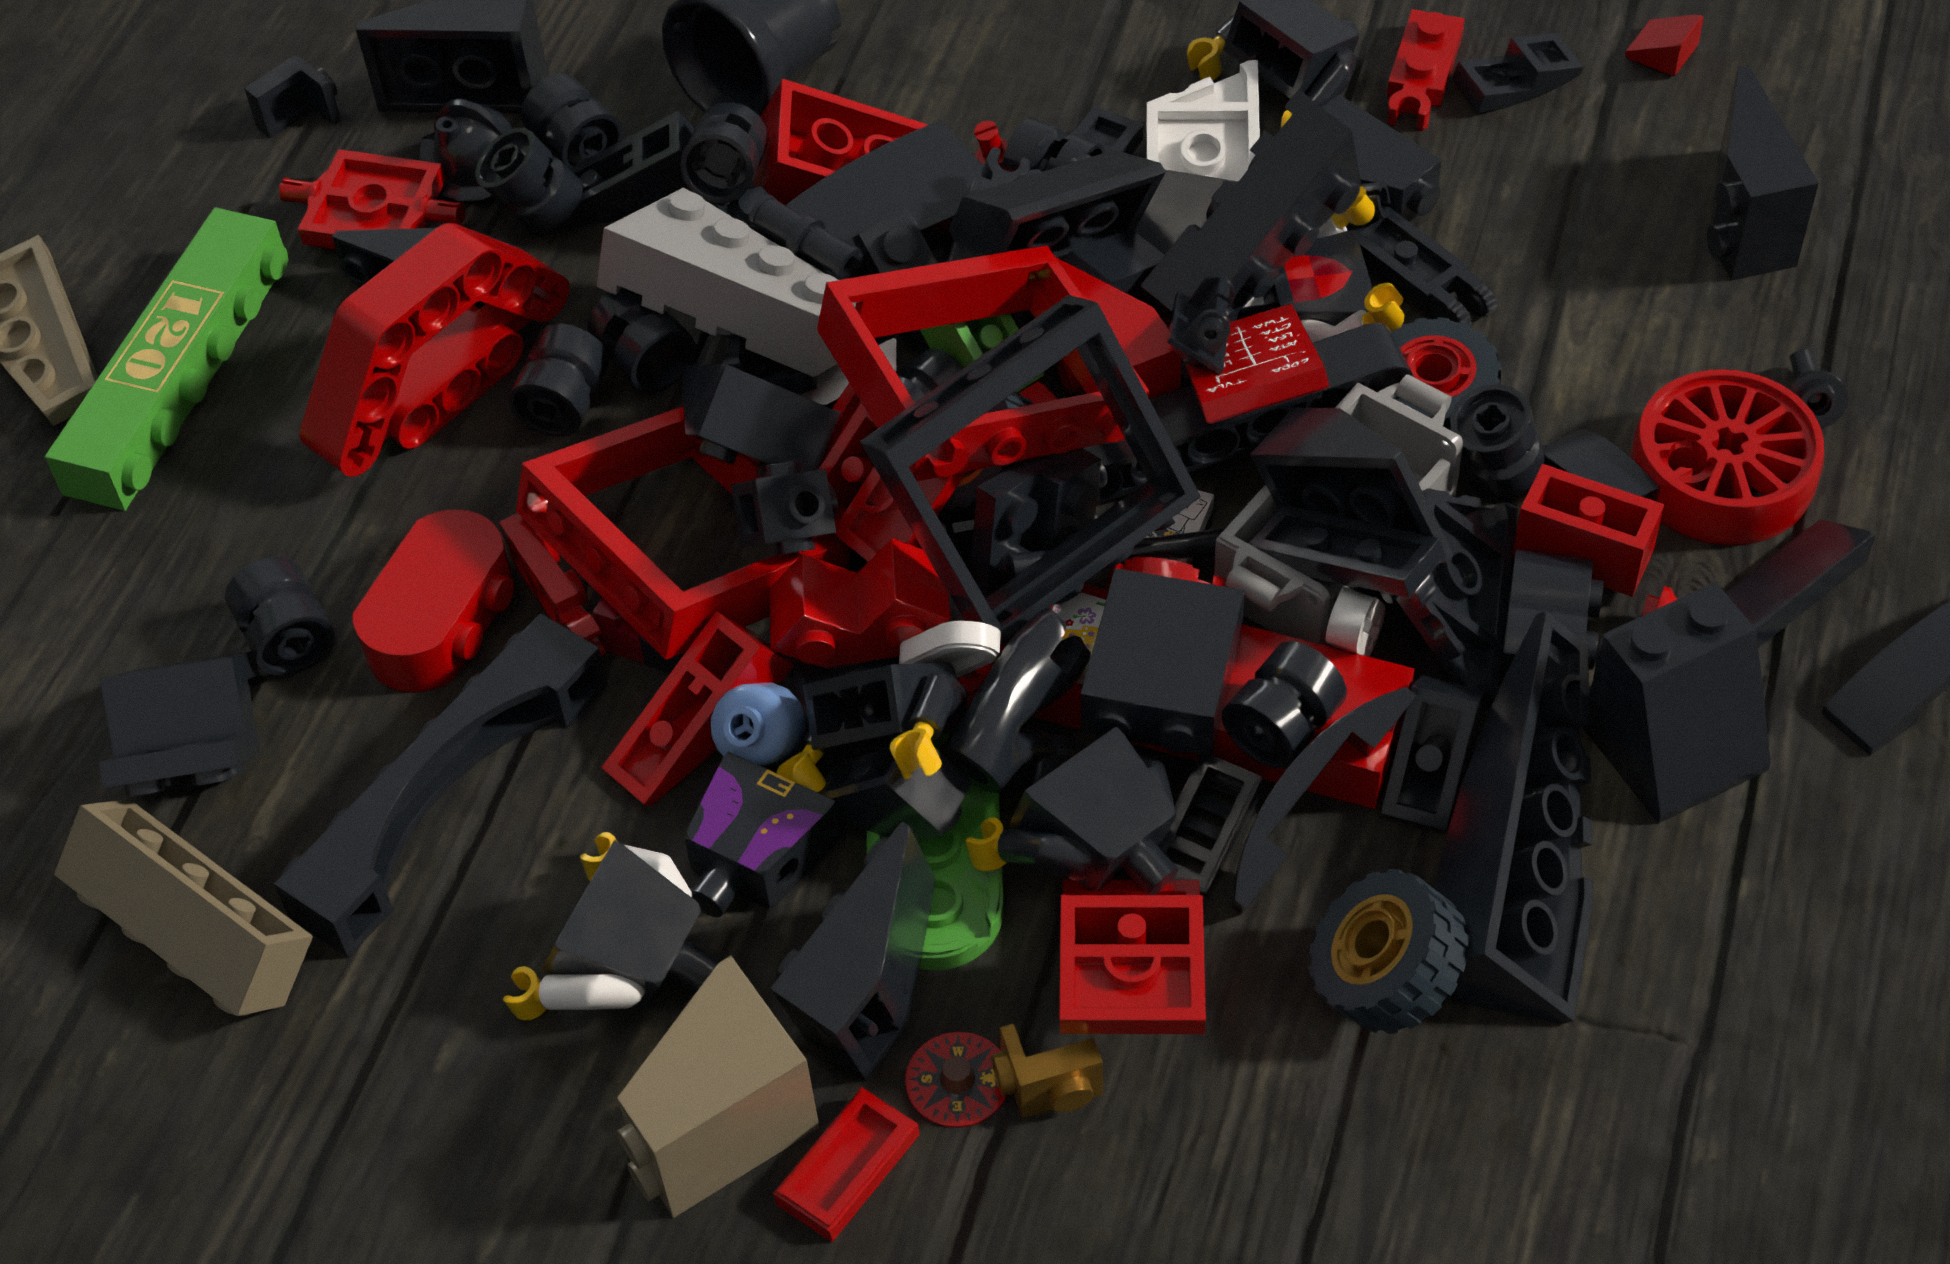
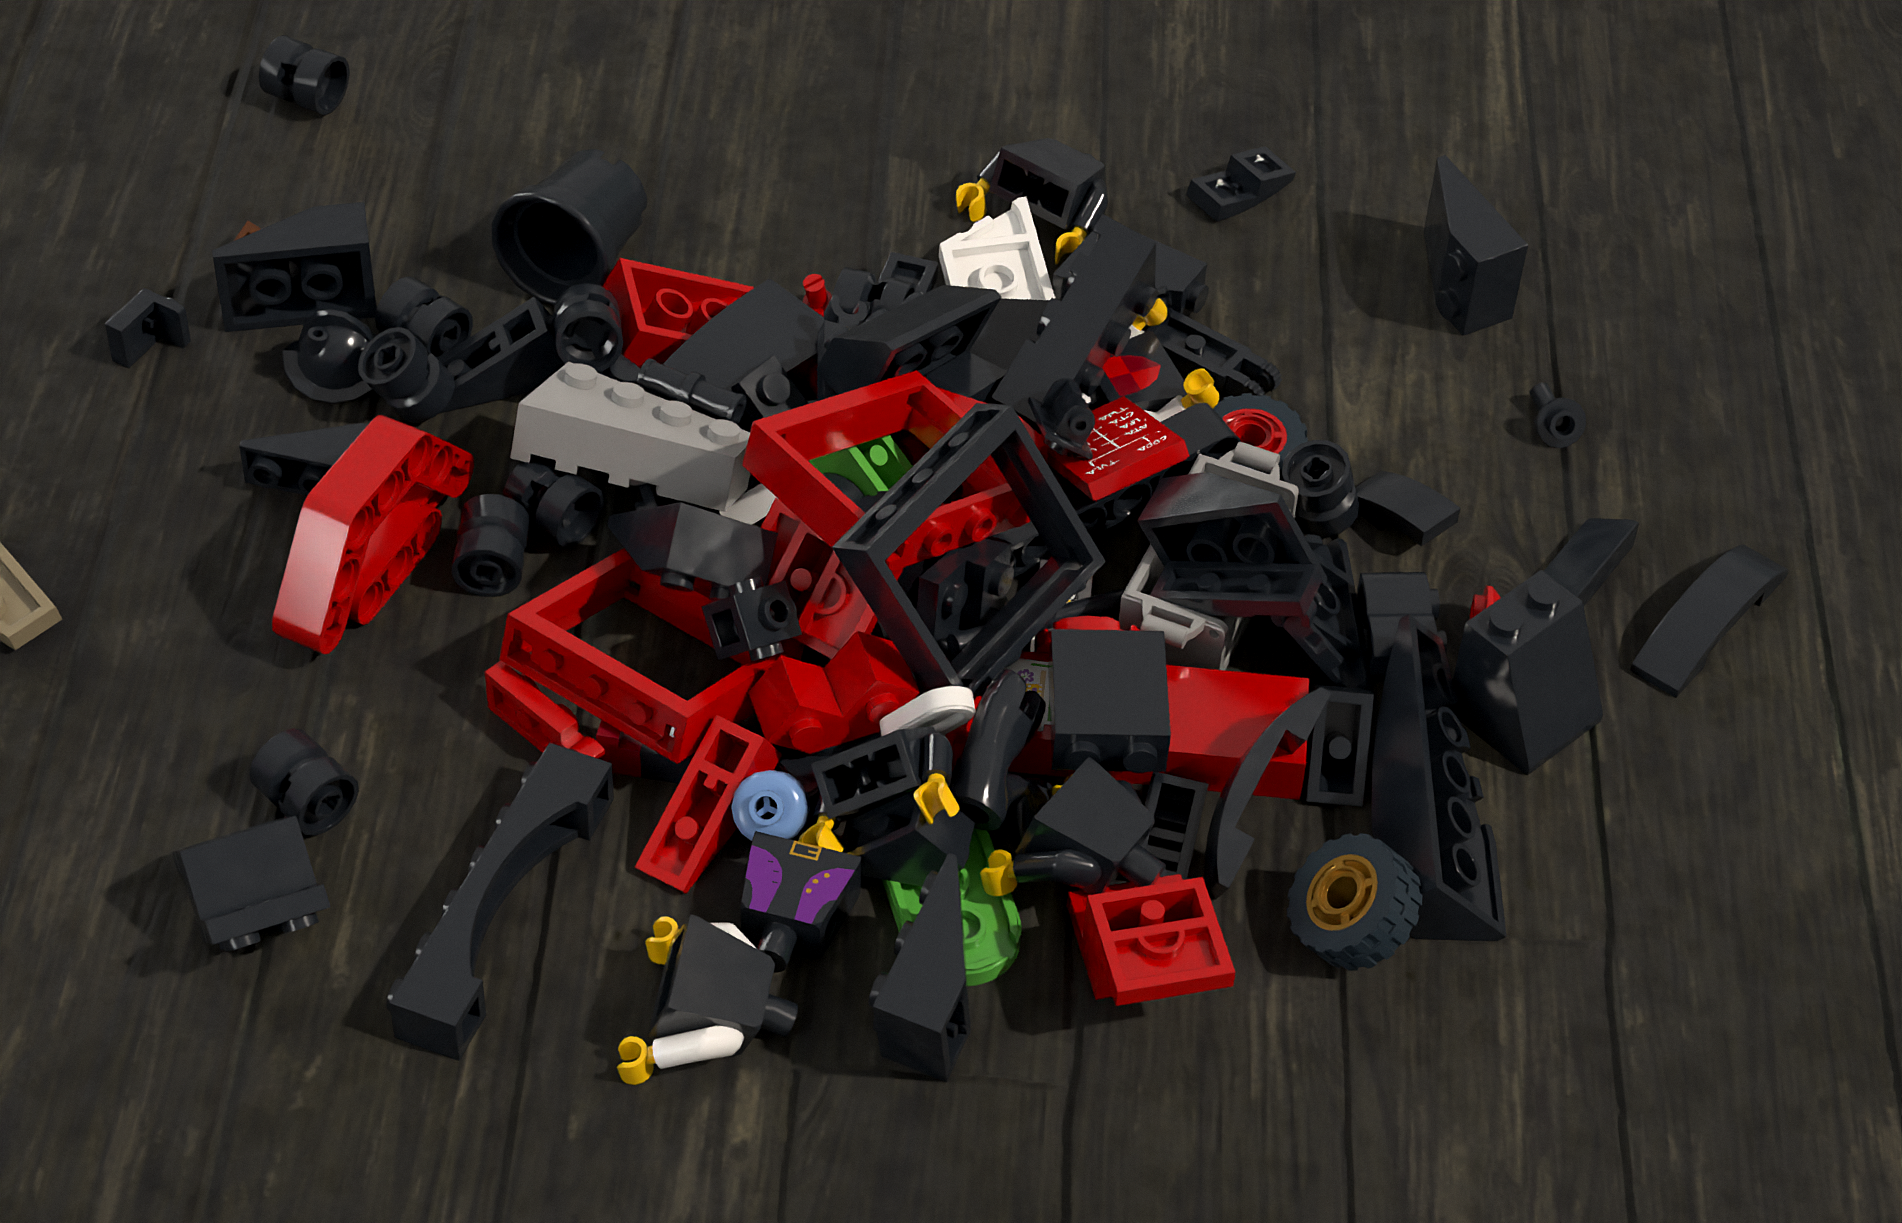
camera: 20 degrees left, 5 degrees down
bright green brick [45,207,288,511] -> none
dark tan brick [54,799,313,1016] -> none
red plate [279,149,465,249] -> none
red brick [353,510,514,693] -> none
dark tan slope [617,956,820,1218] -> none
red tile [773,1087,919,1243] -> none
piece [905,1032,1007,1128] -> none
pearl gold bracket [991,1024,1103,1118] -> none
black wheel [1221,641,1347,769] -> none
white beam [1325,587,1386,657] -> none
red plate [1387,9,1465,131] -> none
red brick [1513,464,1664,597] -> none
red slope [1625,15,1704,77] -> none
red piece [1630,369,1824,546] -> none

